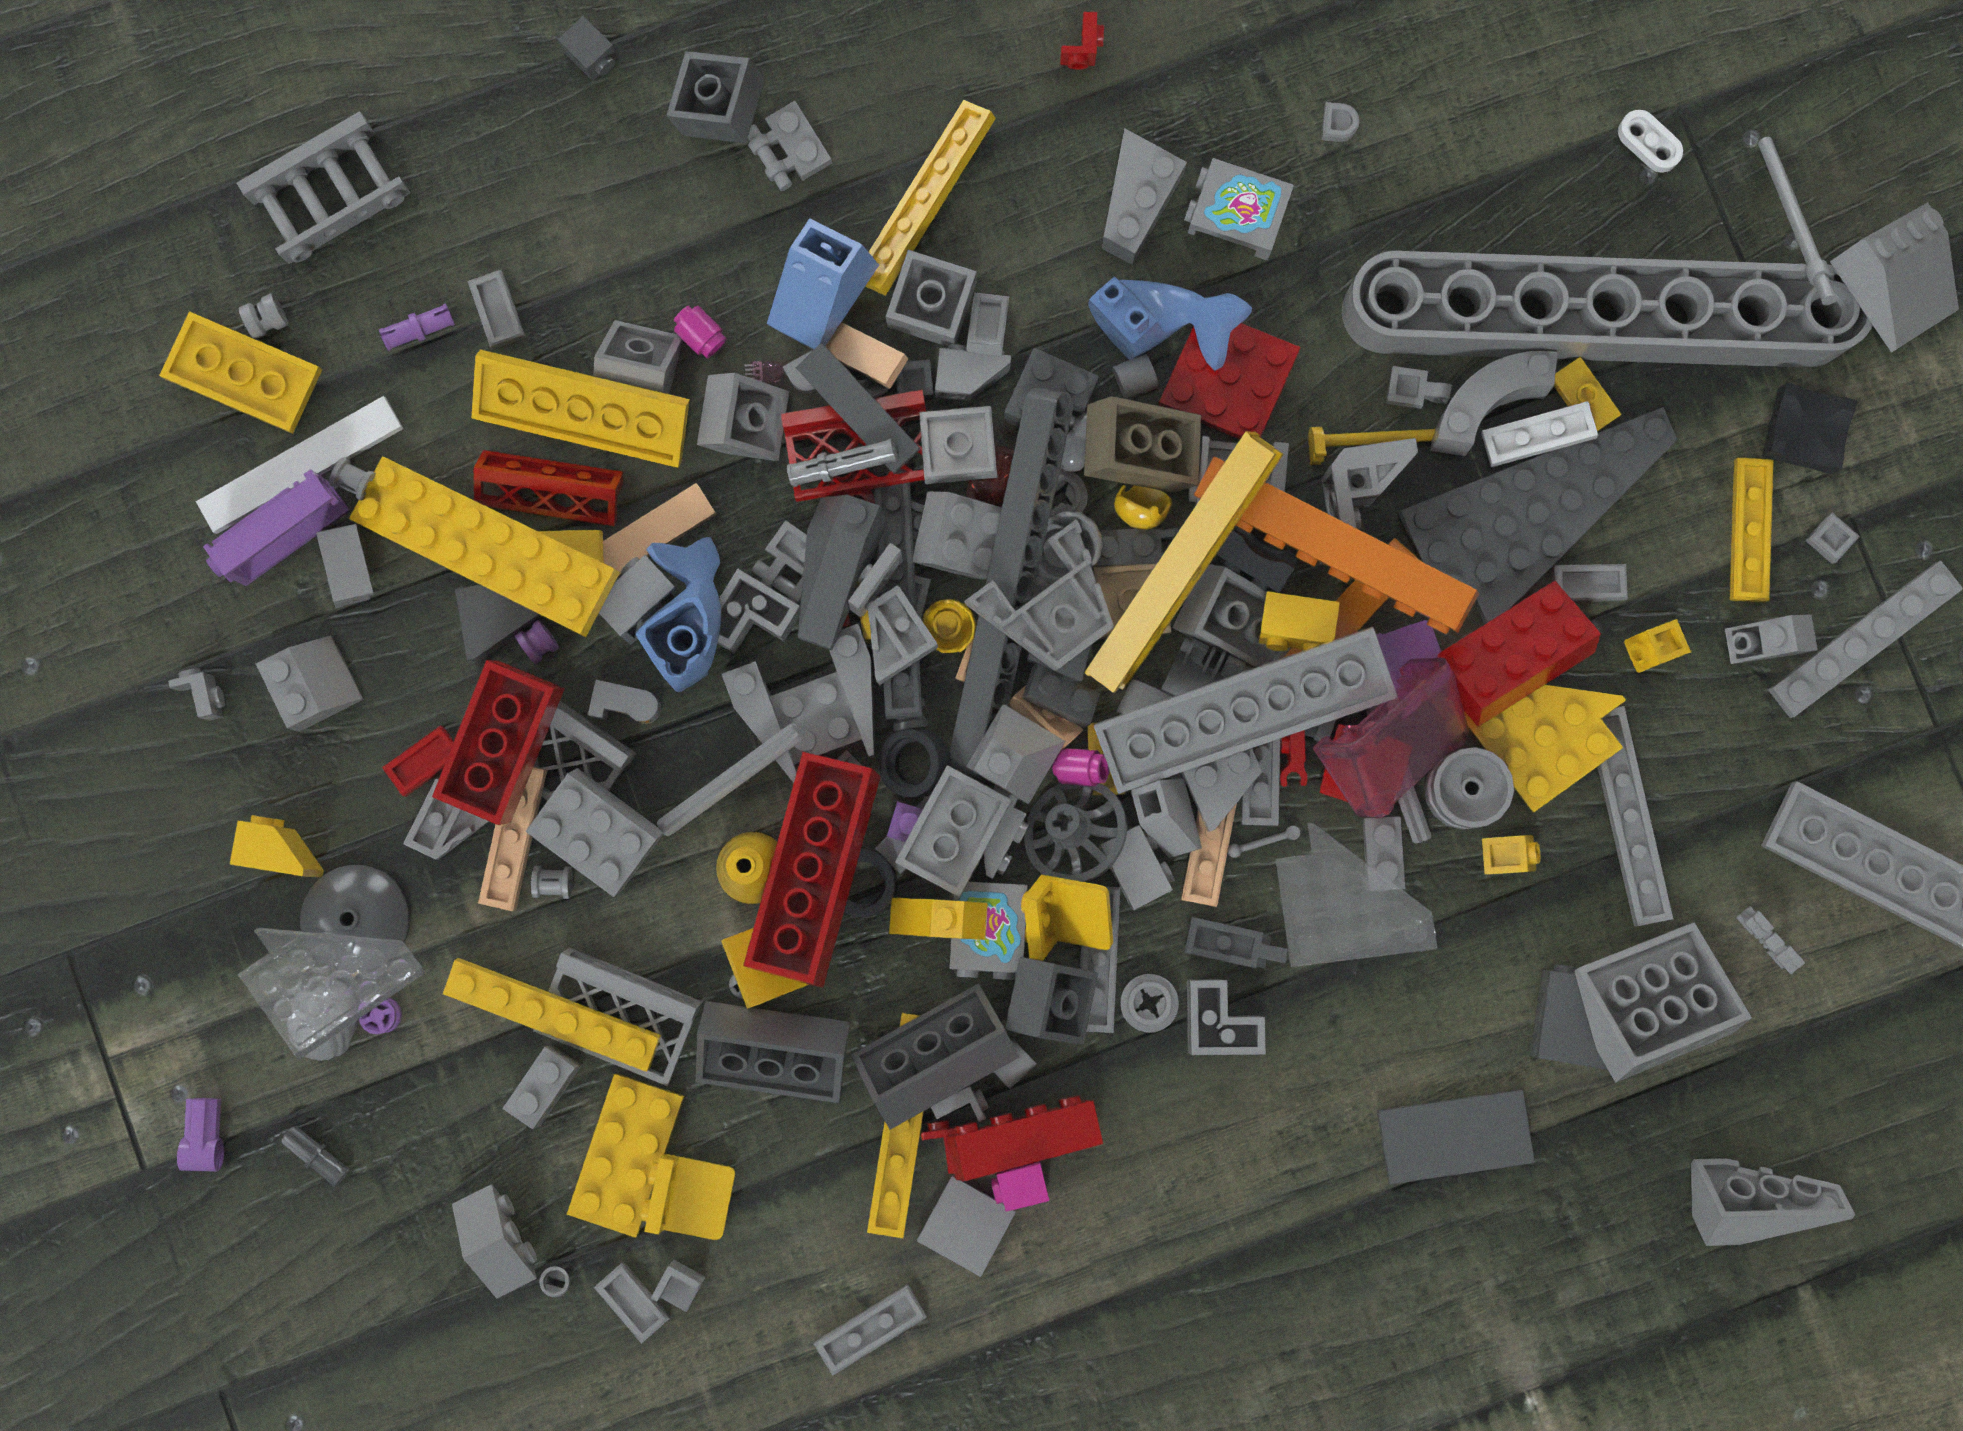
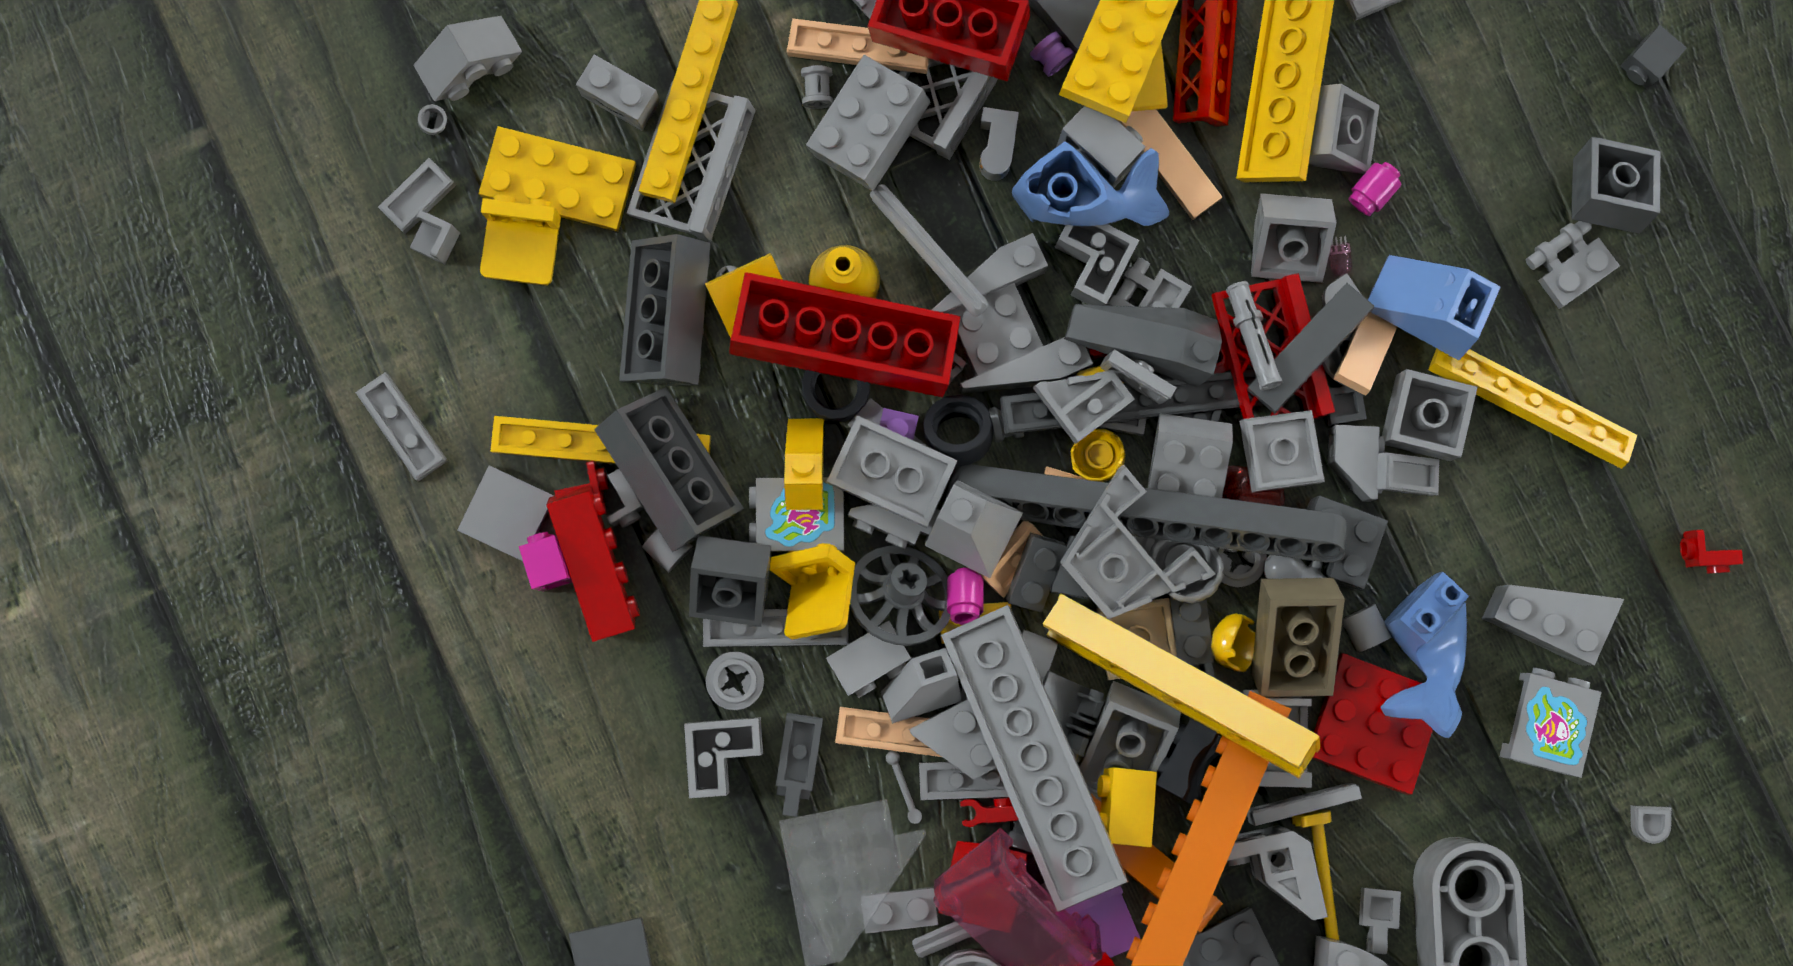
camera: 80 degrees right, 0 degrees up
none -> light grey tile [1247,783,1362,826]

